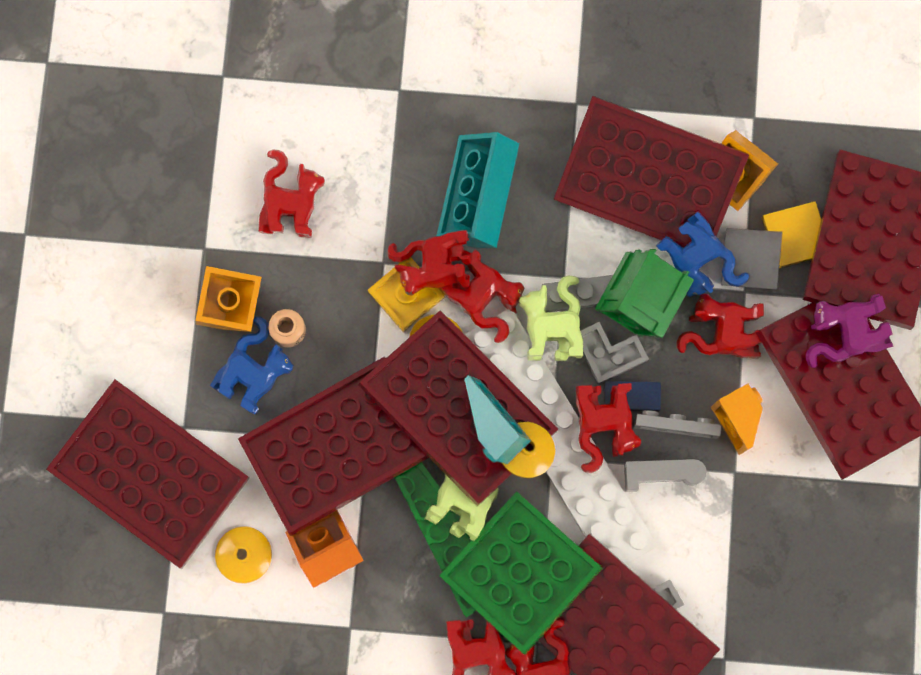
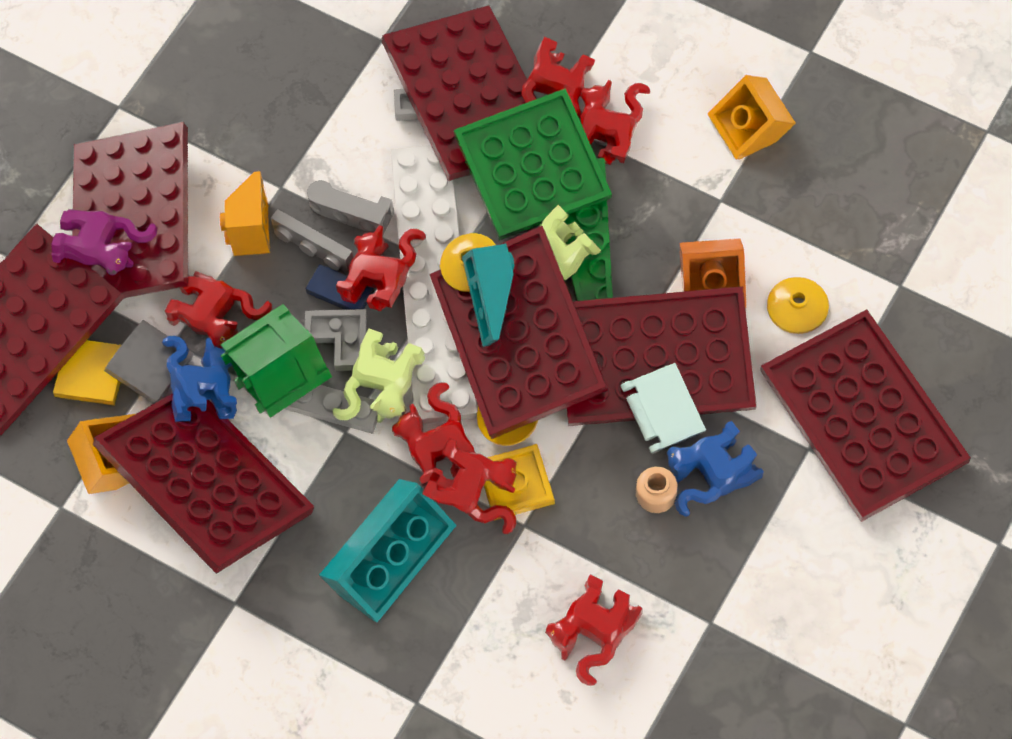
camera: 150 degrees left, 15 degrees down
light orange slope [195,266,261,332] -> none
none -> light aqua piece [621,363,706,454]

